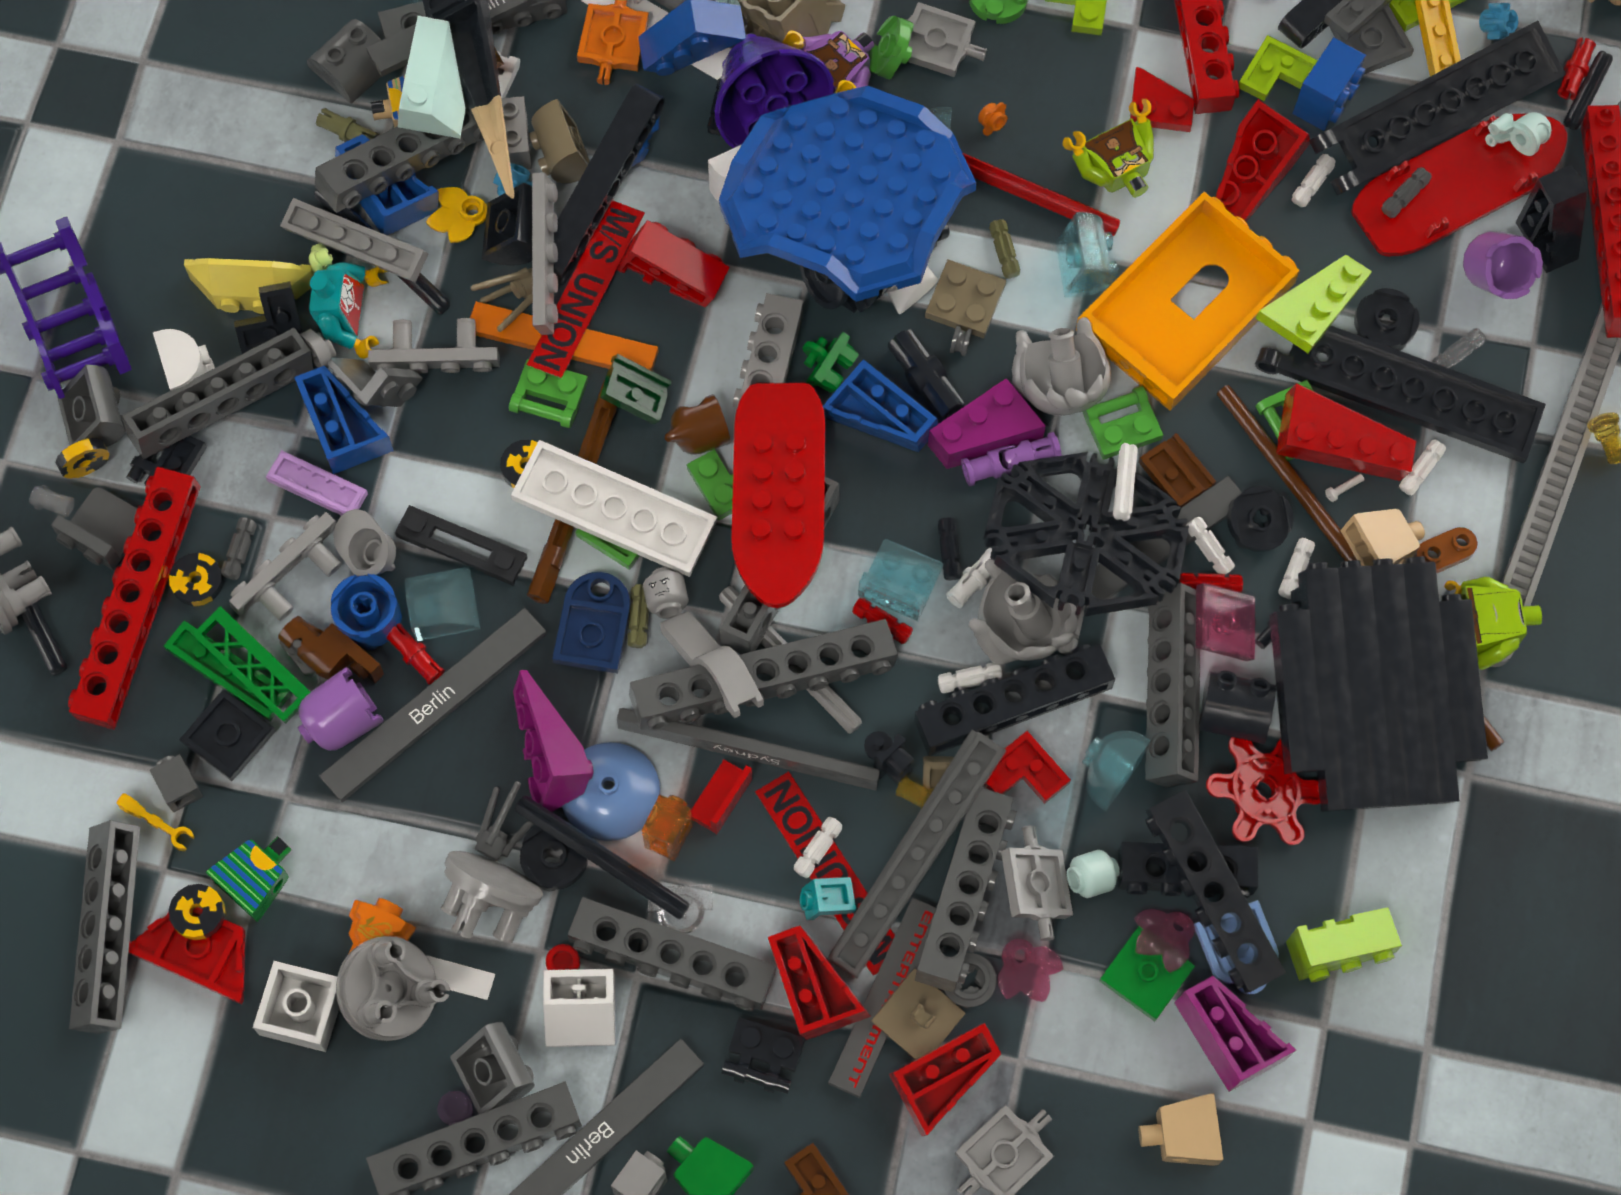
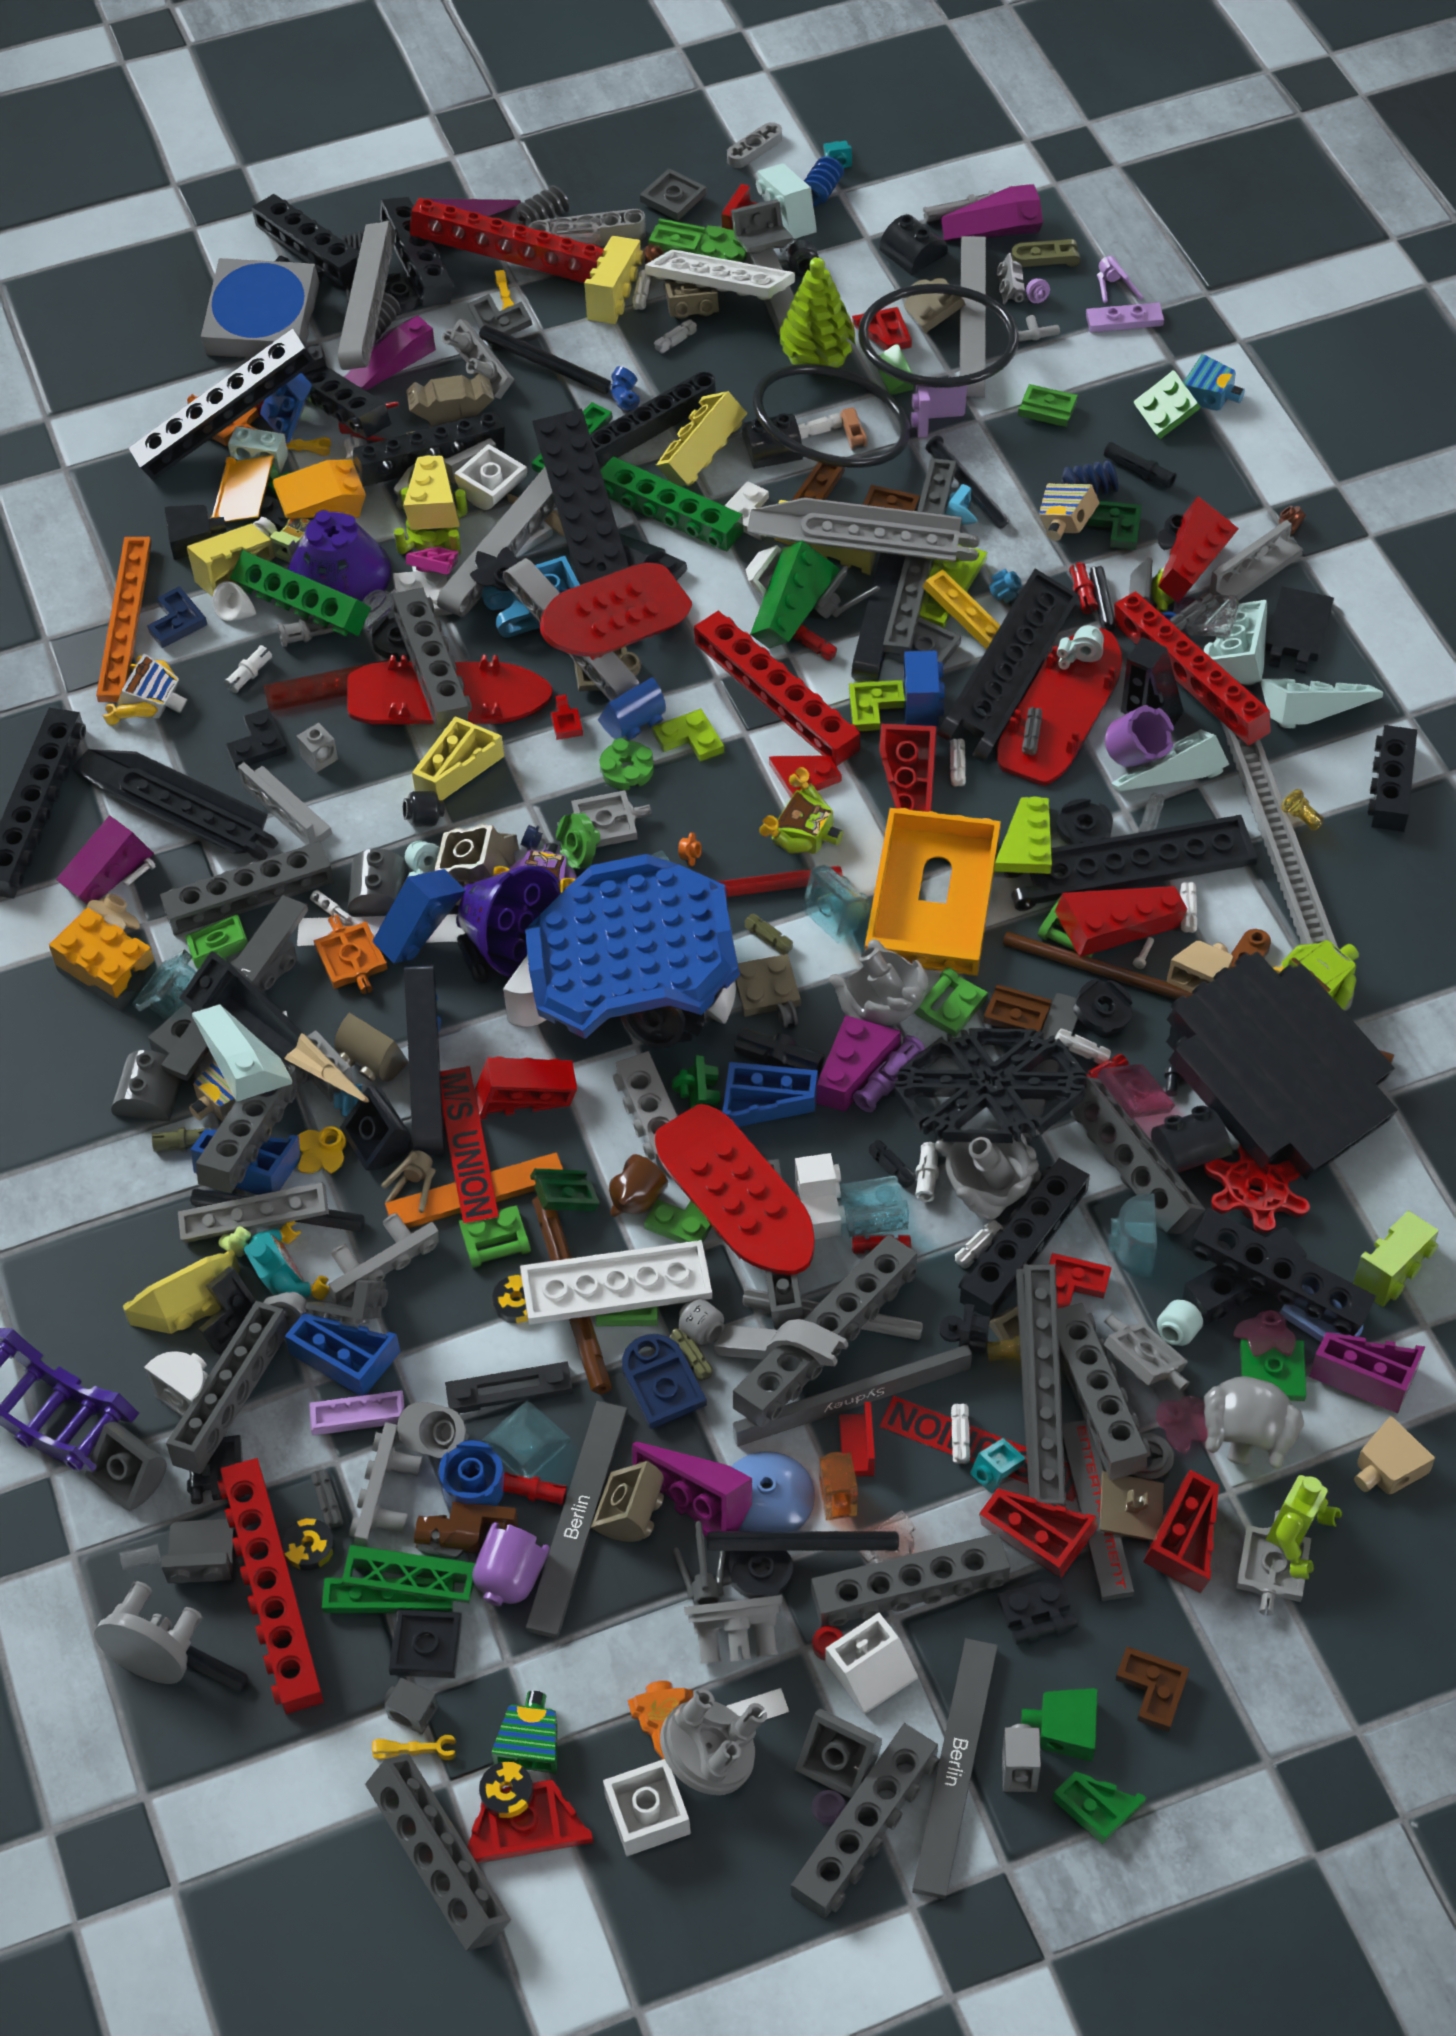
camera: 30 degrees left, 15 degrees down
yellow piece [55,438,110,479] -> none
light grey plate [532,172,558,335] -> none
white axle [1113,443,1138,521] -> none
white axle [1278,538,1315,599] -> none
none -> dark blue plate [520,825,543,851]
none -> dark tan brick [590,1461,664,1542]
none -> white brick [795,1153,846,1239]
none -> light aqua wedge [1111,729,1229,791]
none -> light grey piece [1204,1376,1304,1469]
none -> lime torso [1265,1475,1342,1579]

